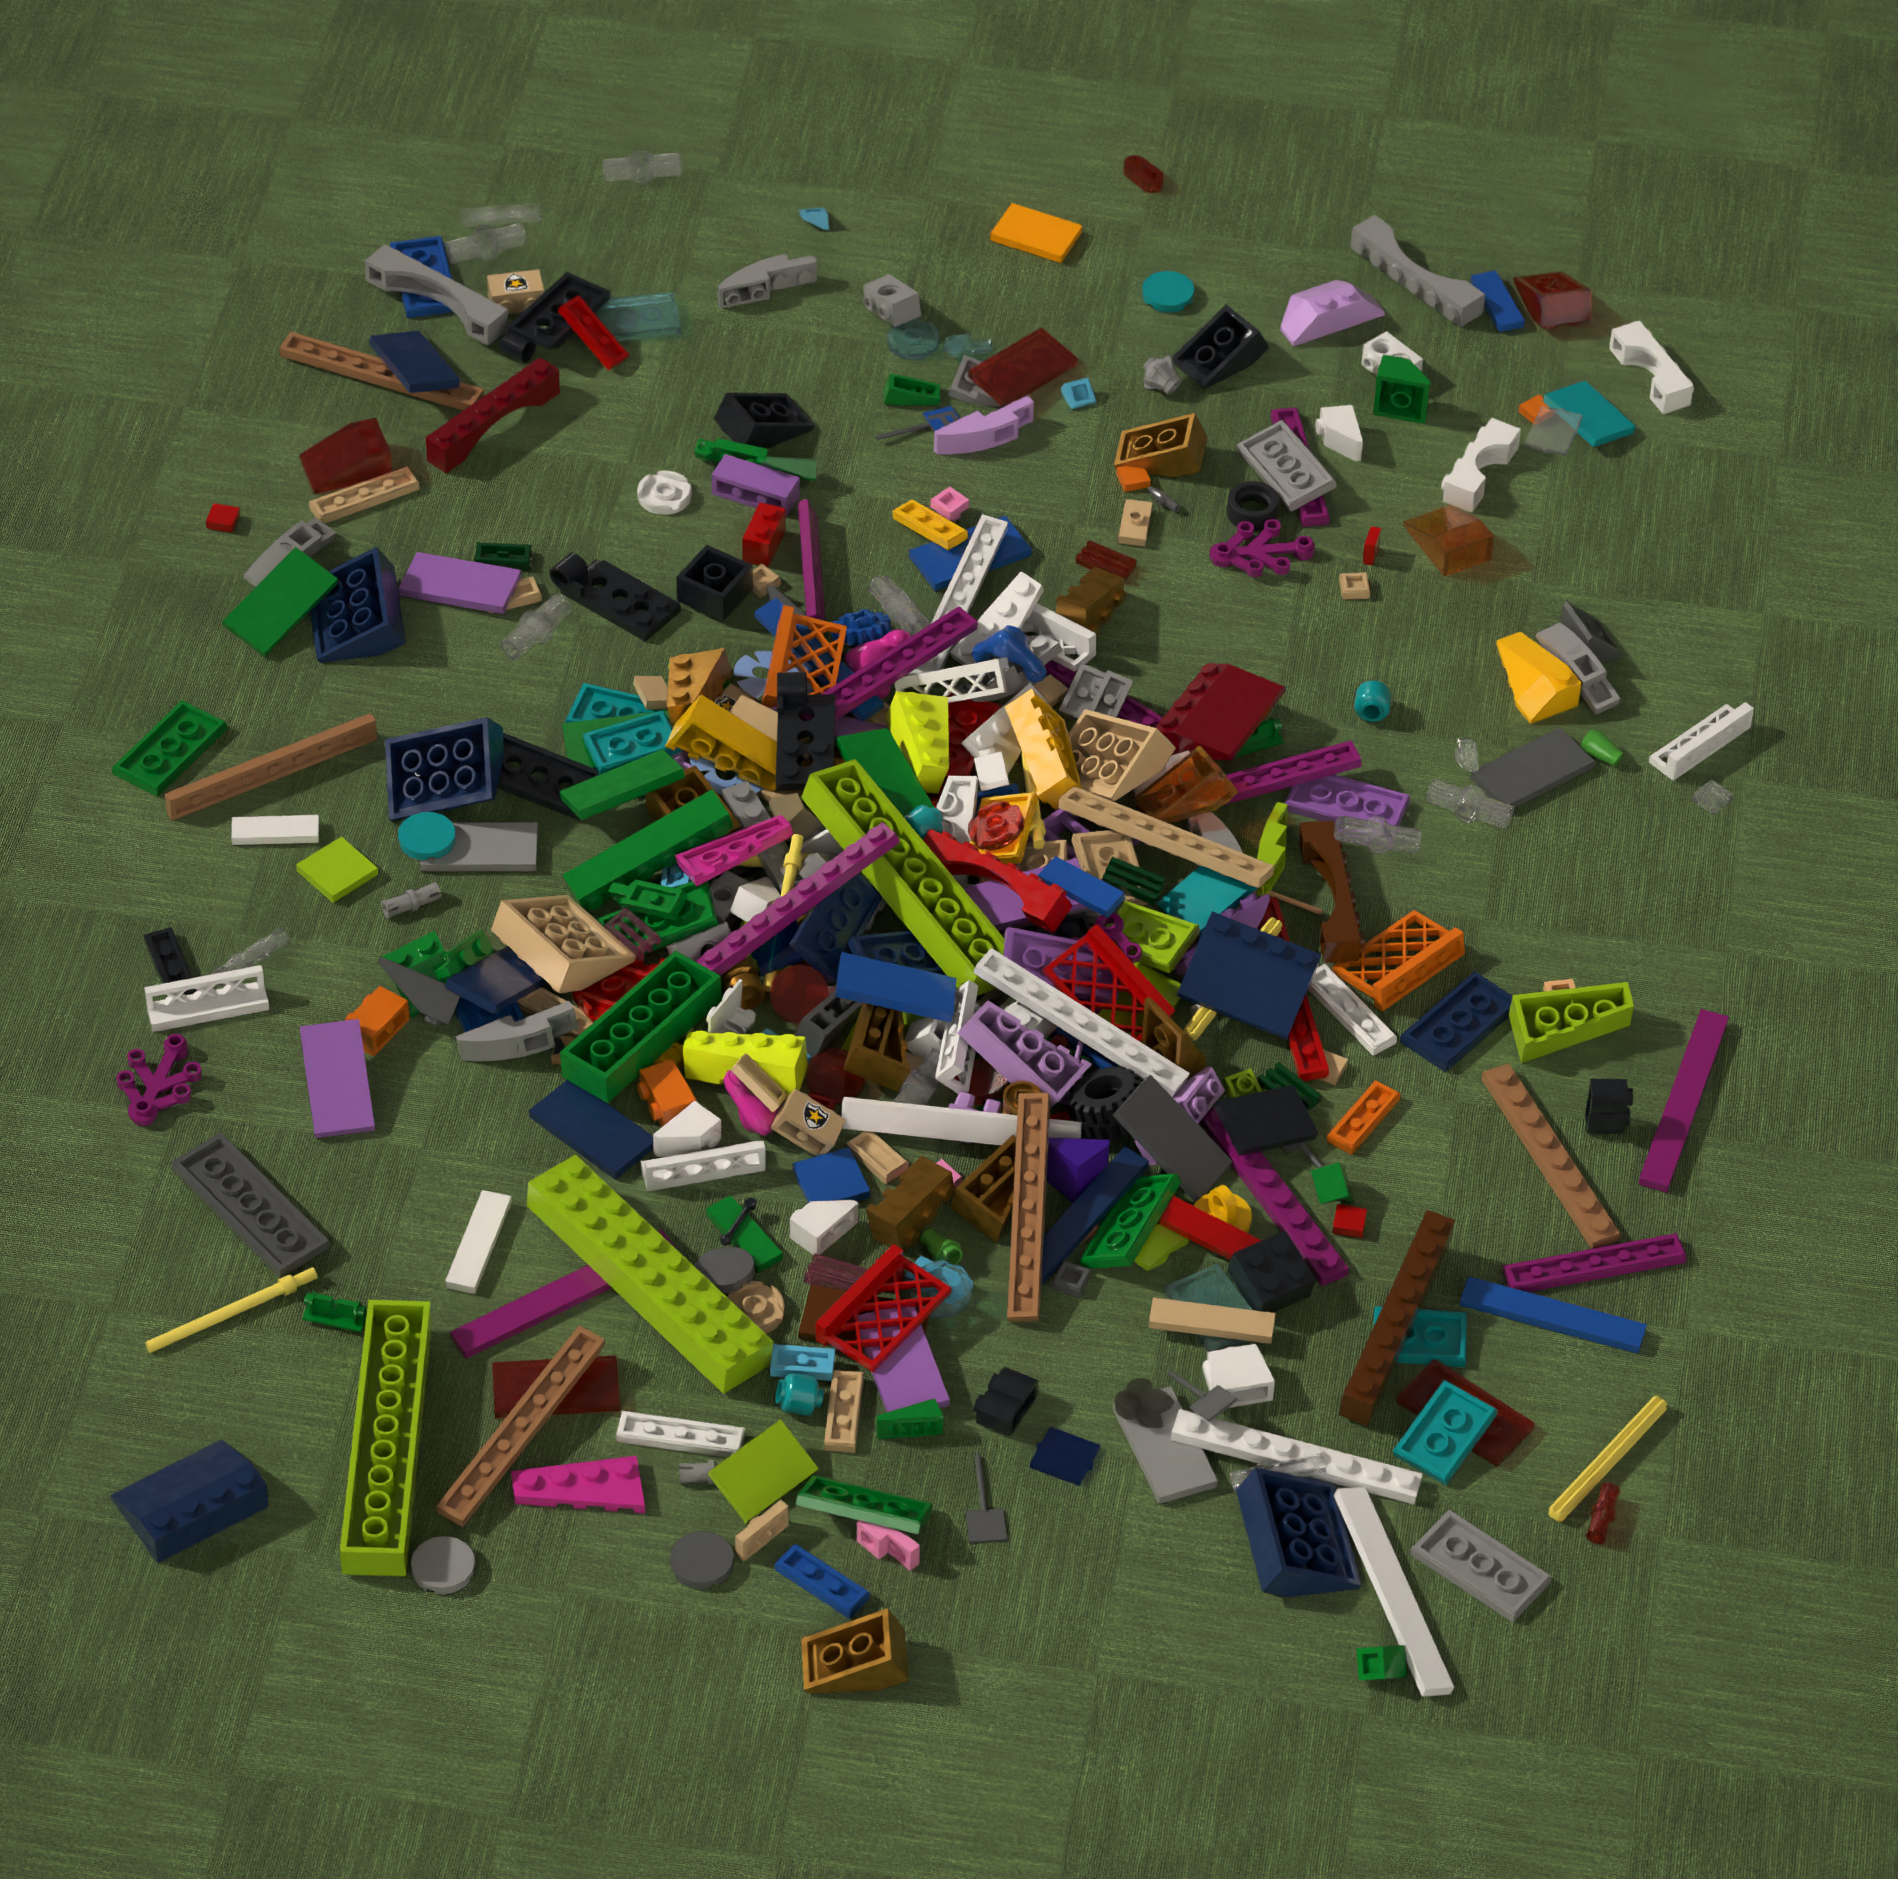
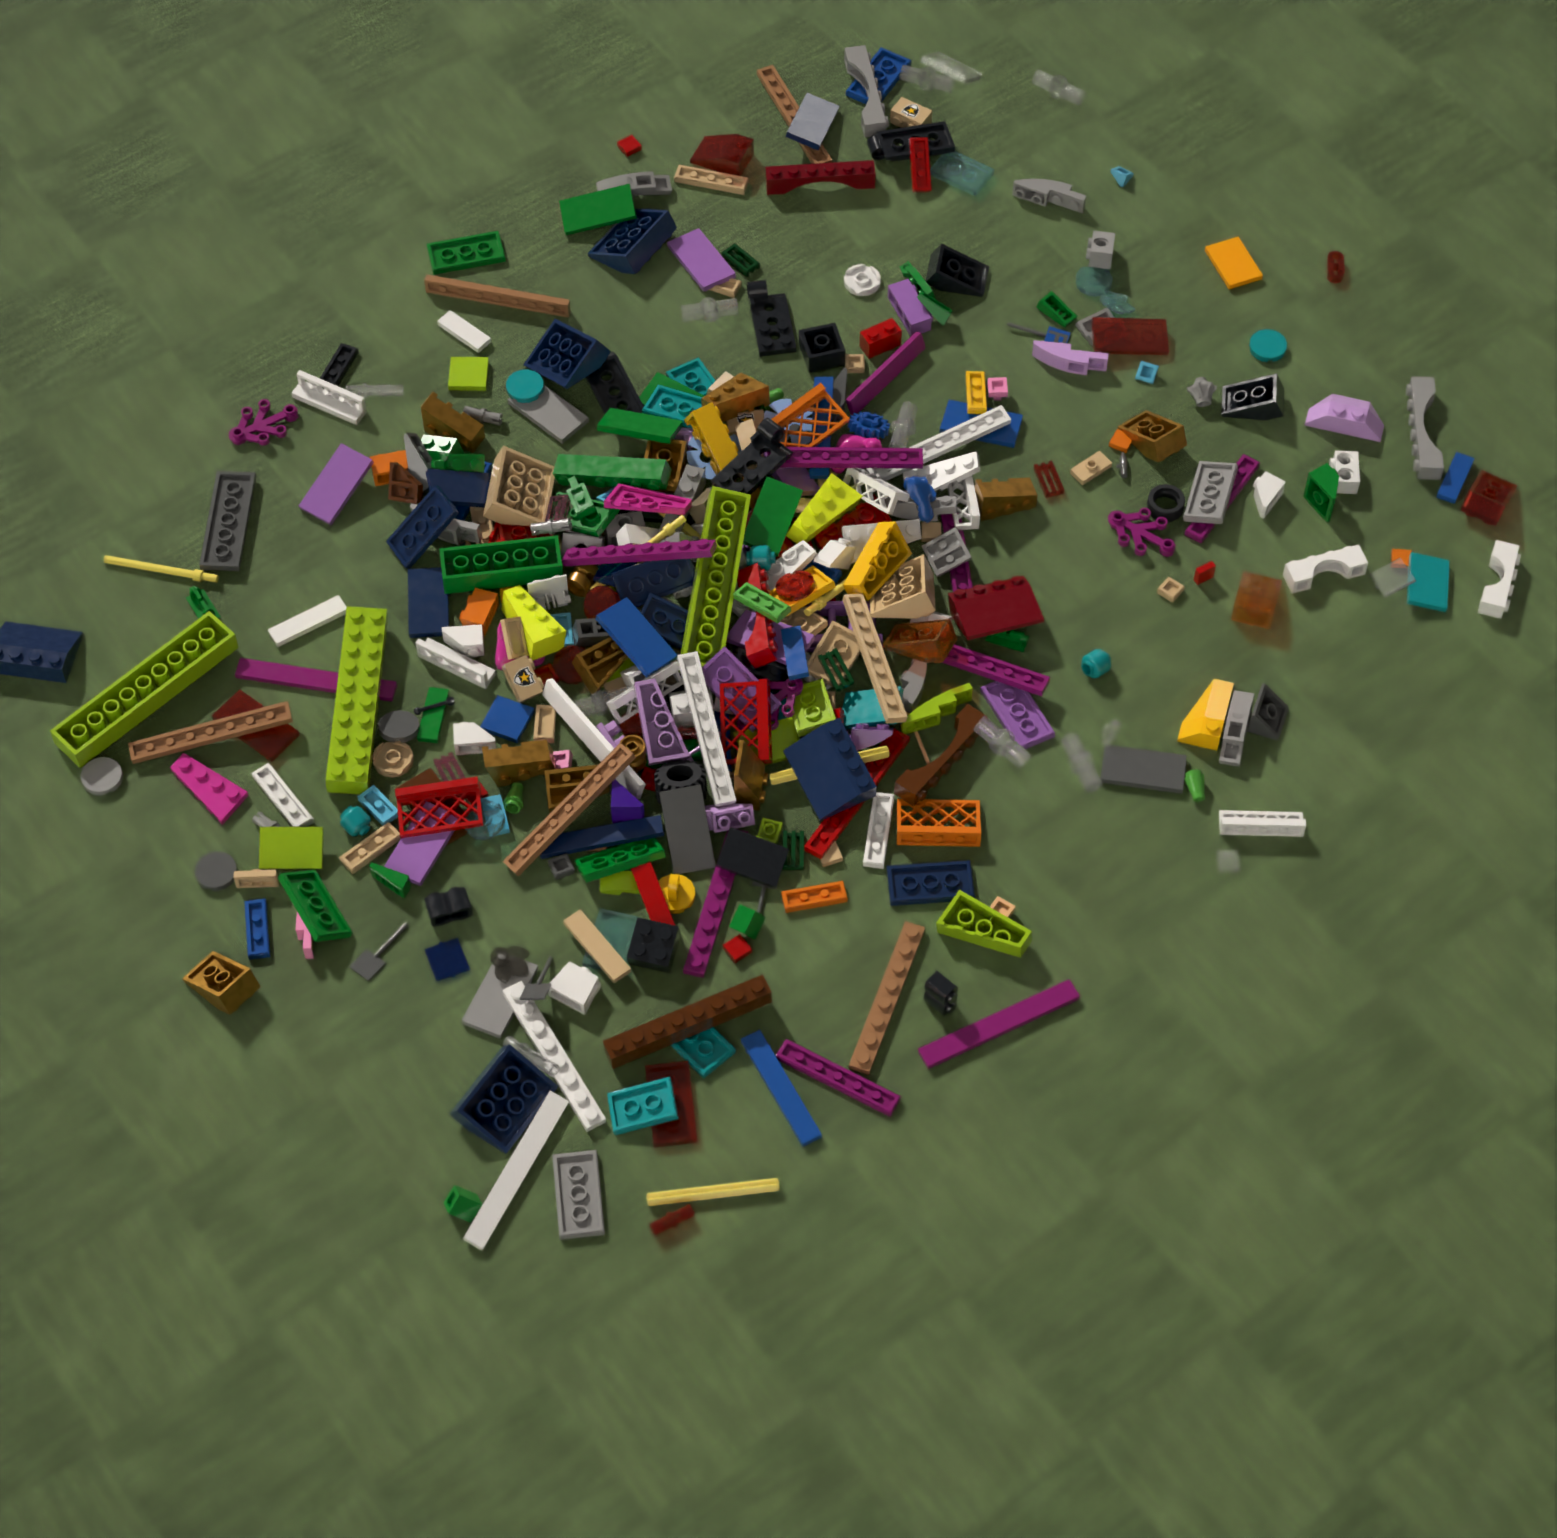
camera: 45 degrees right, 10 degrees up
none -> dark blue tile [386,485,459,569]
none -> reddish brown wing [388,462,423,504]
none -> pearl gold wedge [421,392,485,453]
none -> light grey pin [530,518,572,536]
none -> bright green tile [733,582,791,623]

